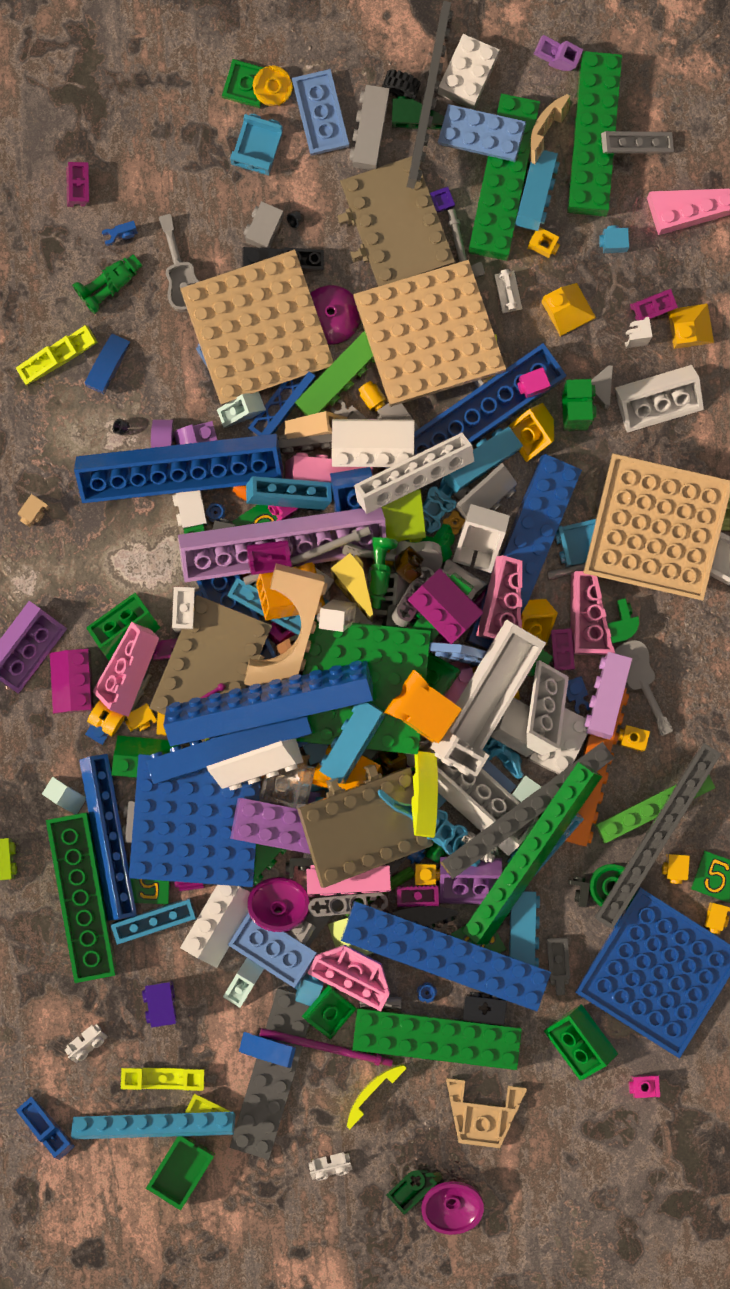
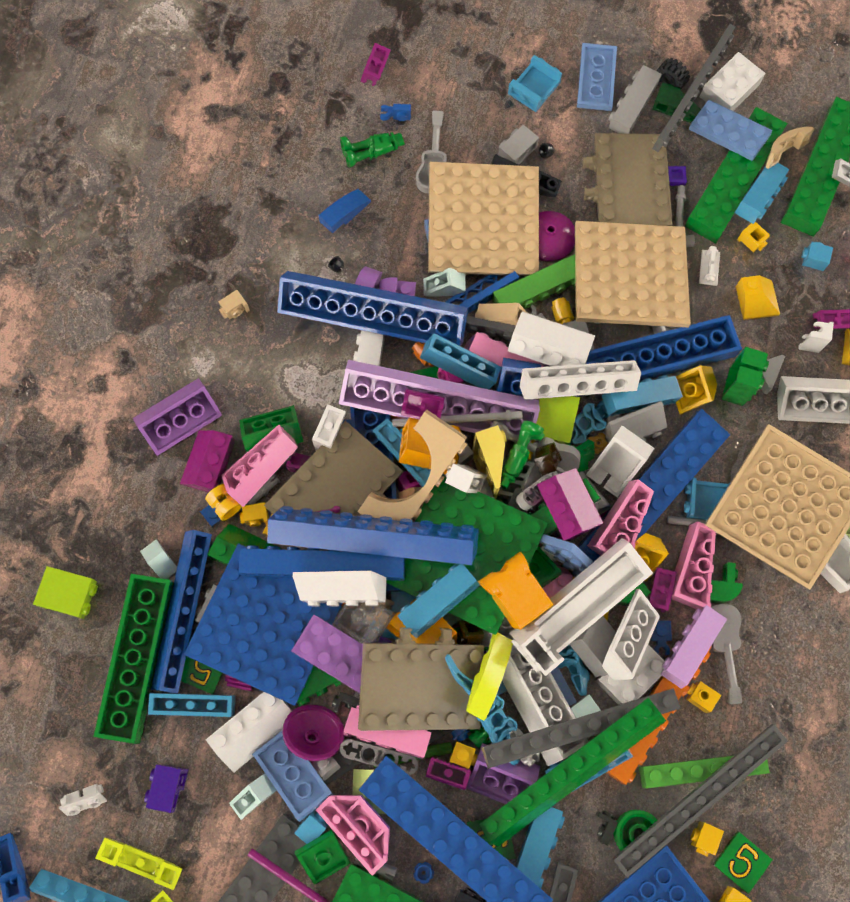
camera: 20 degrees right, 10 degrees down
neon yellow slope [16,325,98,385] -> none
blue plate [206,503,225,522] -> none
green tile [222,59,265,108] -> none
blue slope [239,1032,296,1068] -> none
yellow tile [253,65,293,106] -> none
black slope [392,906,458,929] -> none
dark pink brick [517,367,550,398] -> none
medium lavender brick [534,35,583,71] -> none

